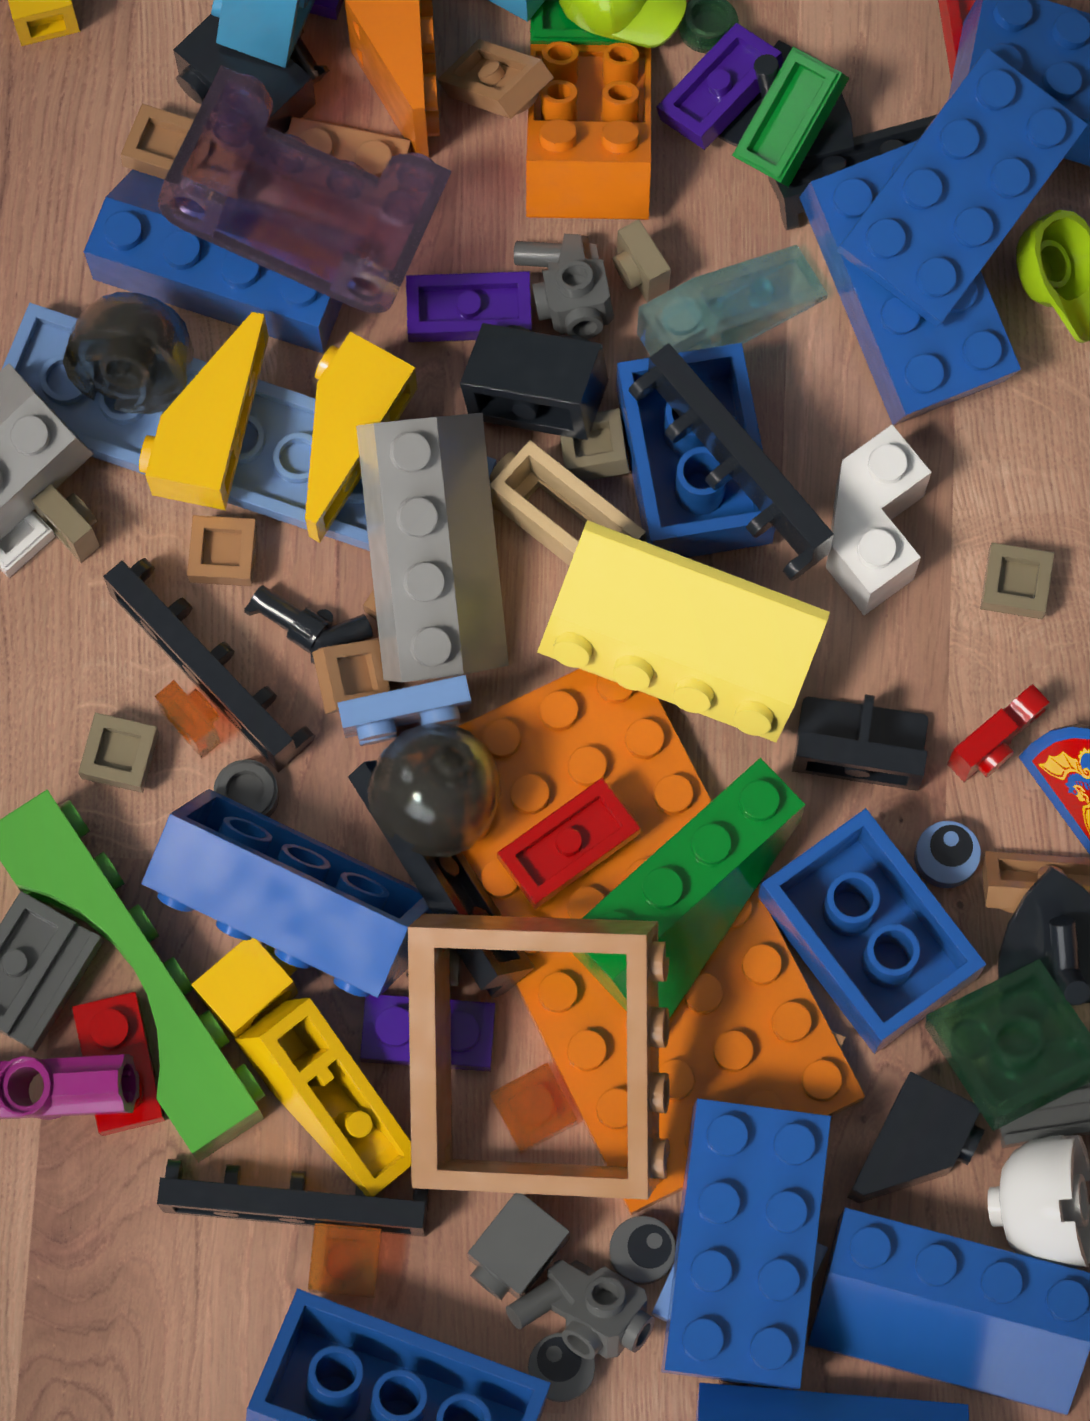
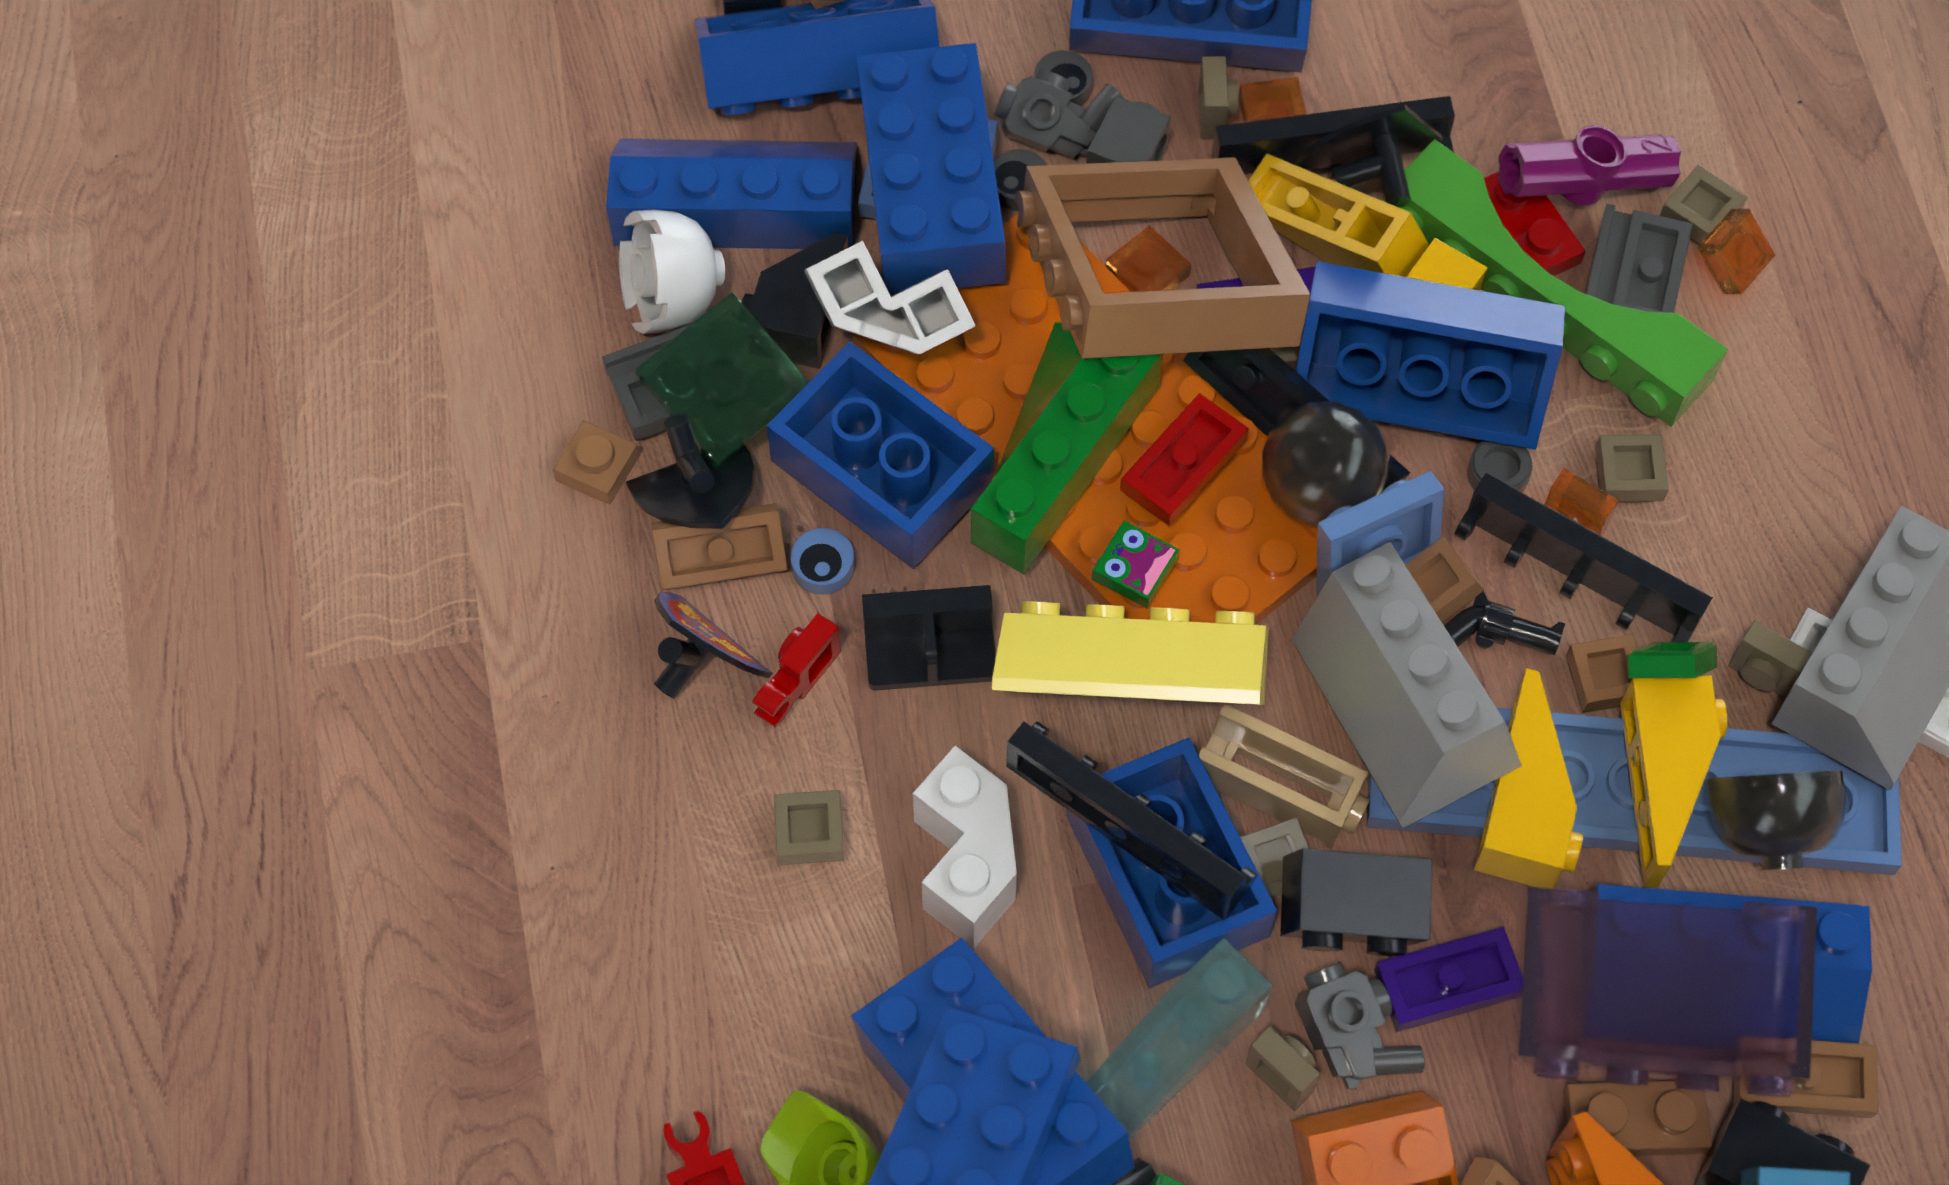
camera: 165 degrees right, 10 degrees down
none -> white brick [804,241,976,354]
none -> tile [1092,520,1180,609]
none -> dark tan plate [1198,56,1238,140]
none -> black shield [1293,104,1443,205]
none -> green tile [1628,642,1717,678]

